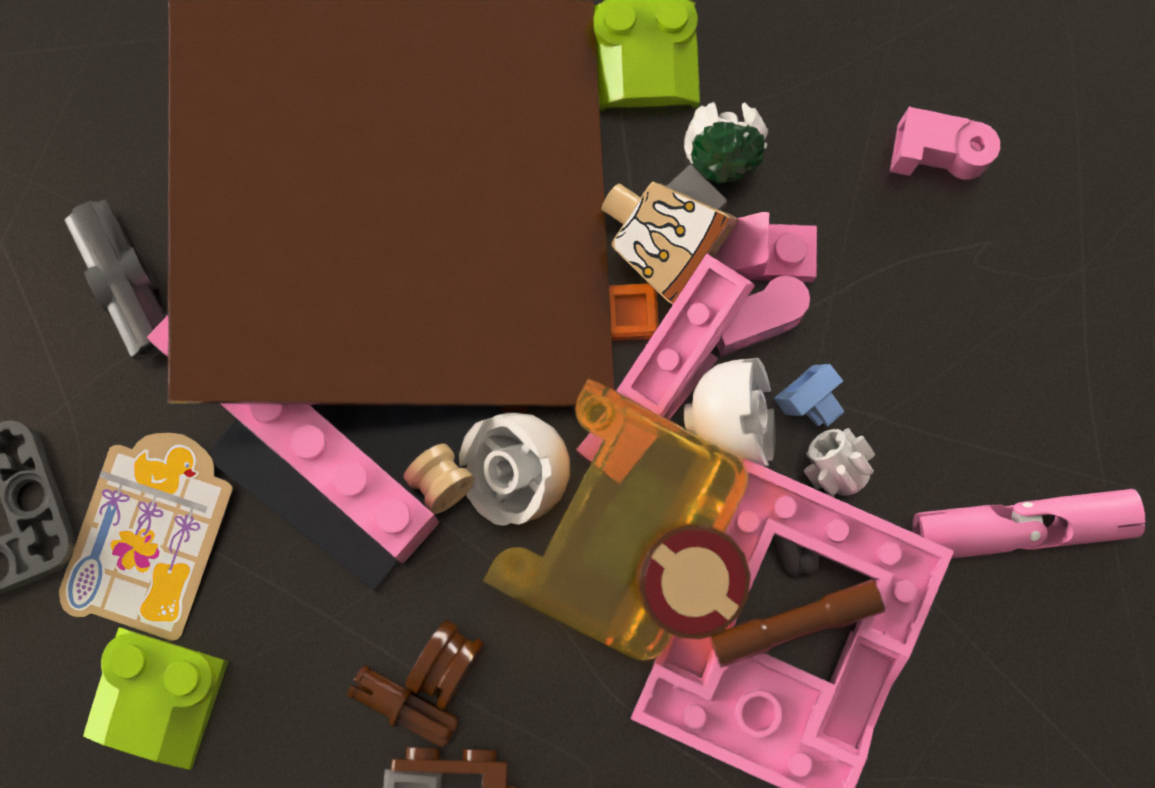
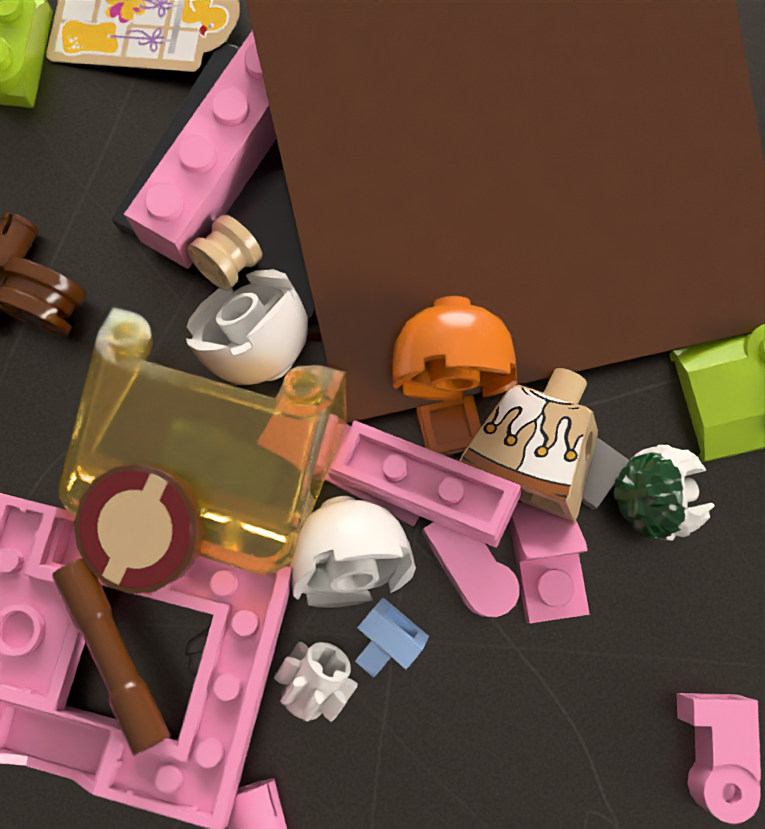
camera: 80 degrees right, 0 degrees up
none -> orange cylinder [392,296,517,401]

